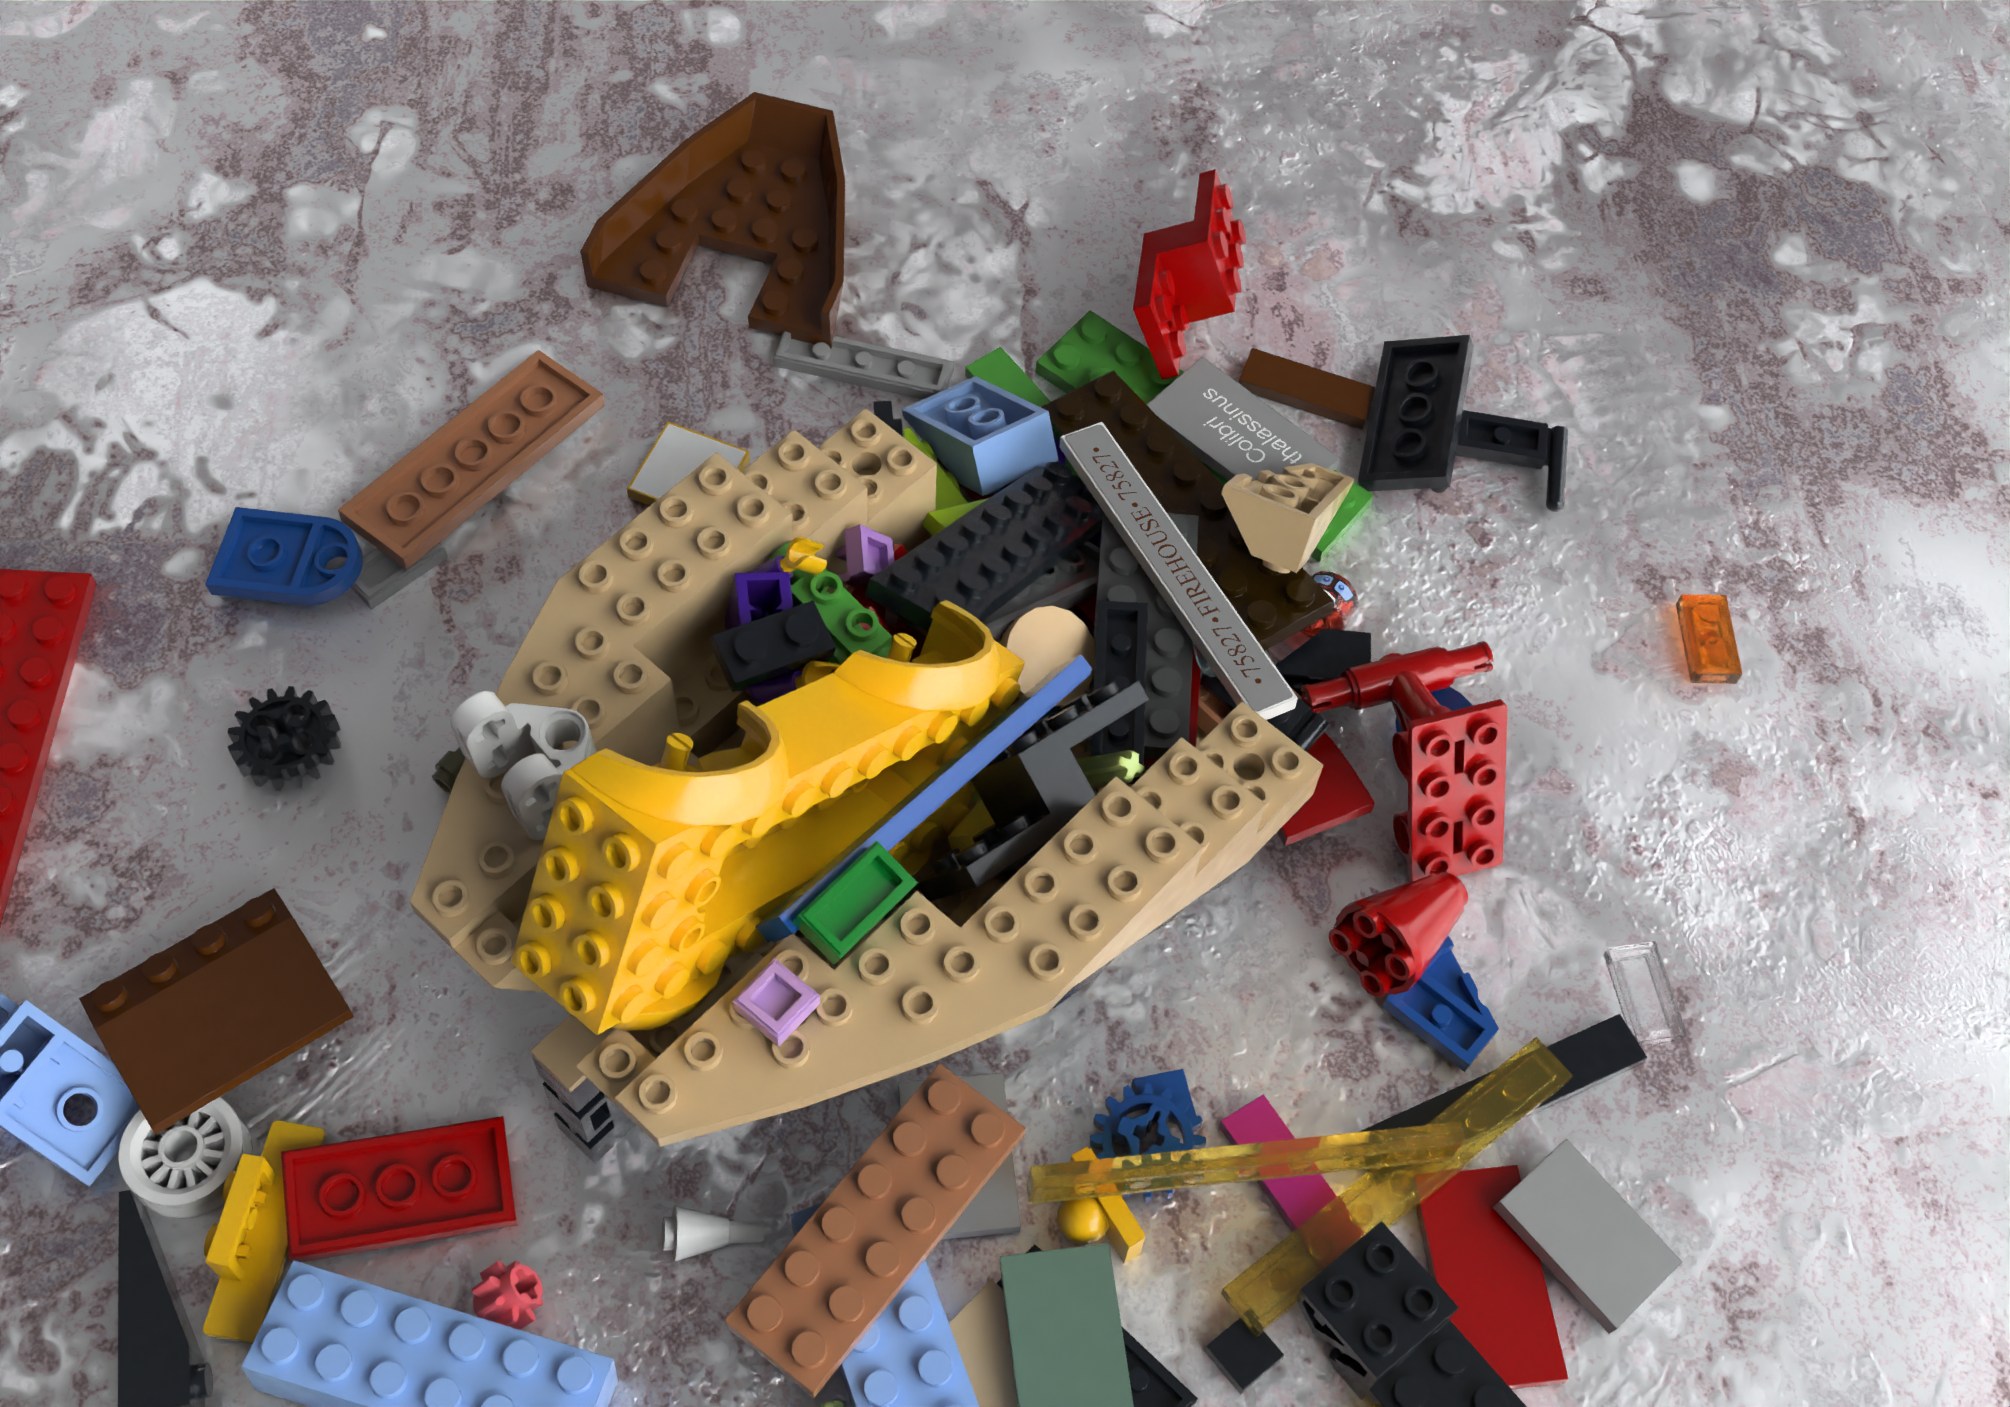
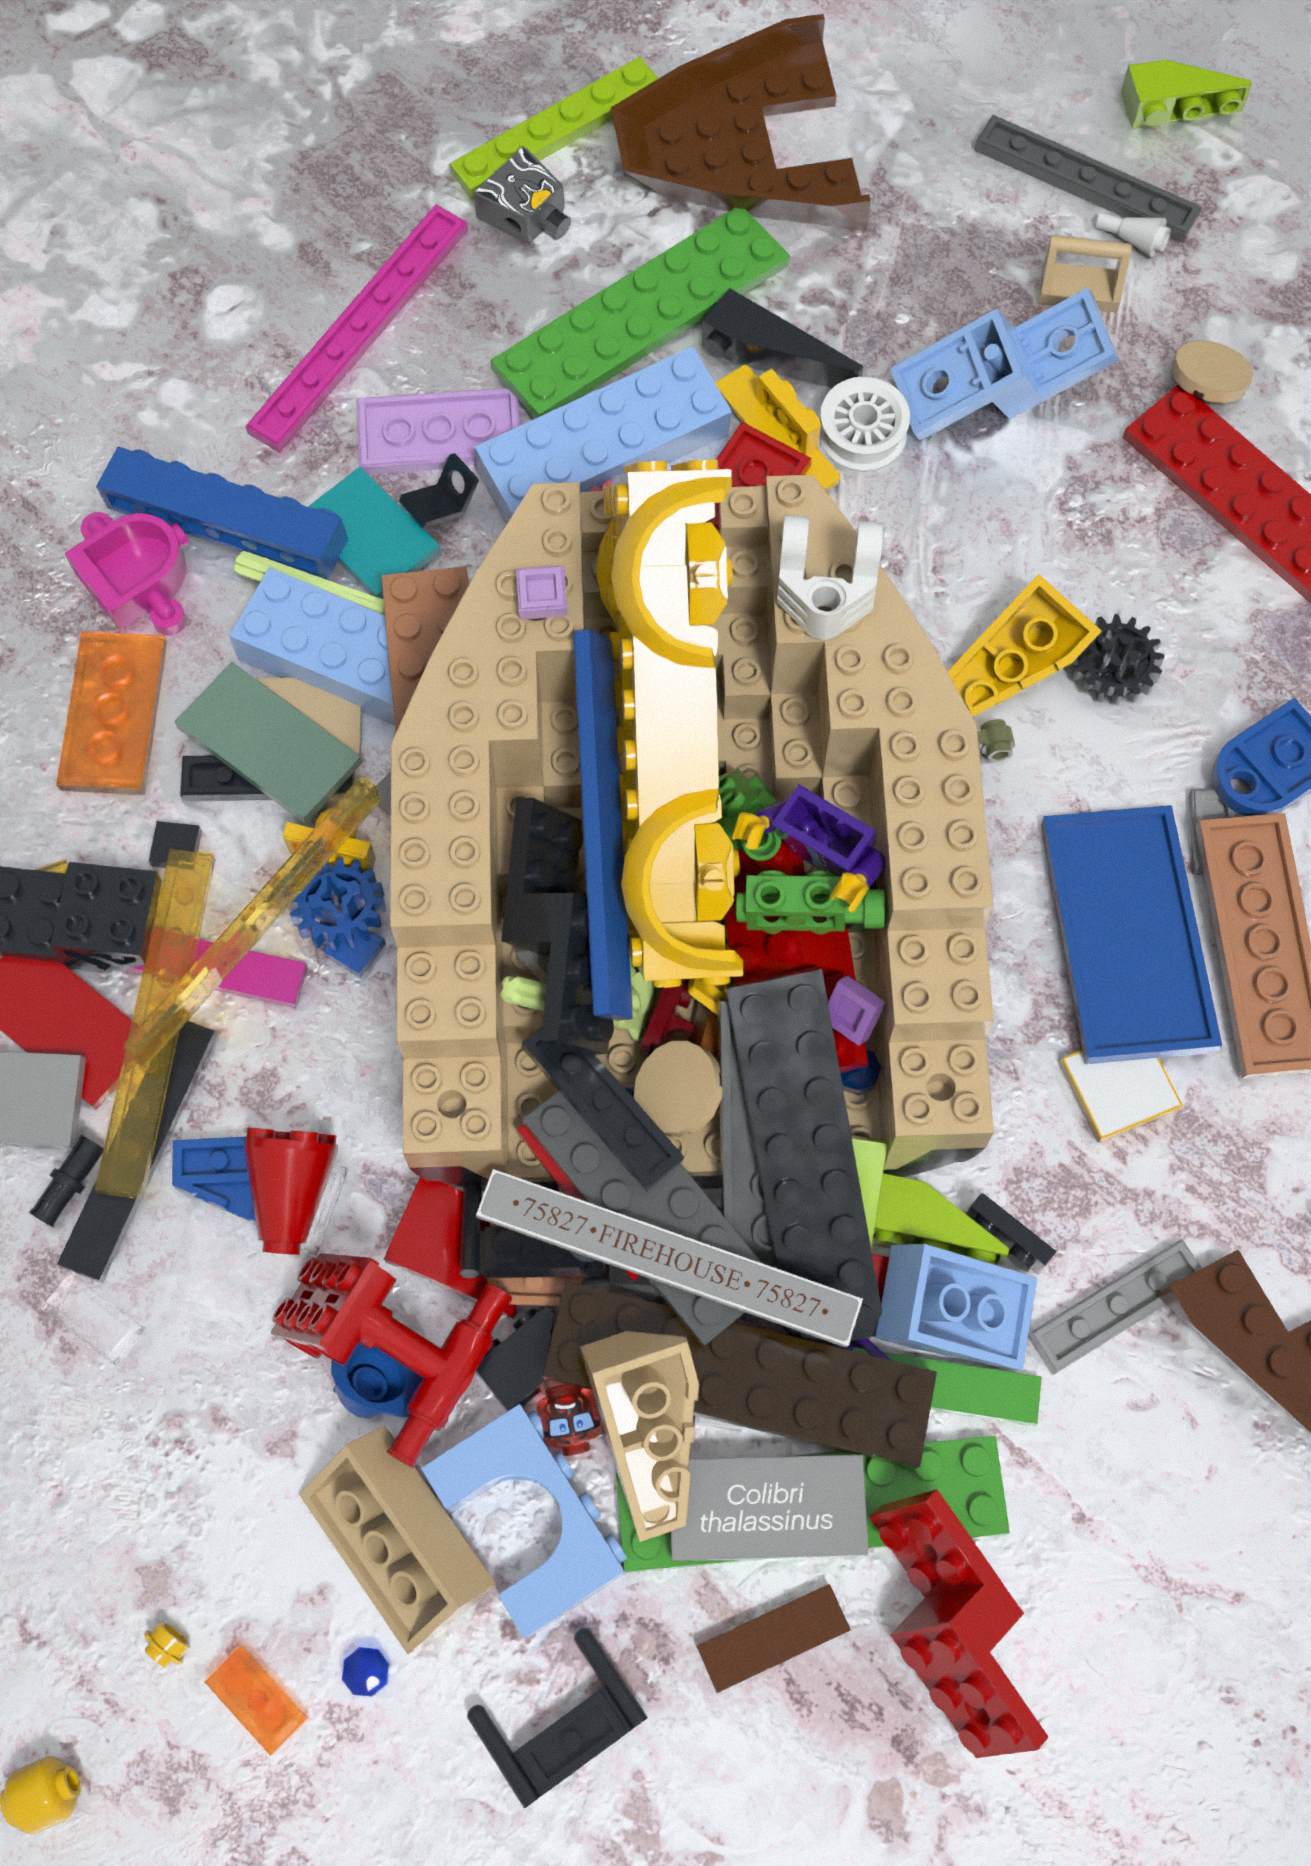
camera: 140 degrees right, 10 degrees up
reddish brown piece [79,888,354,1134] -> none
black plate [710,601,836,692] -> none
green tile [792,840,918,965] -> none
black plate [1358,335,1474,491] -> none
none -> yellow head [0,1756,81,1835]
none -> black pin [28,1135,106,1228]
none -> yellow plate [144,1621,191,1668]
none -> tan slope [299,1425,496,1655]
none -> clear blue tile [342,1647,392,1697]
none -> light blue arch [421,1404,627,1641]
none -> yellow wedge [947,574,1102,718]
none -> blue tile [1041,805,1222,1064]

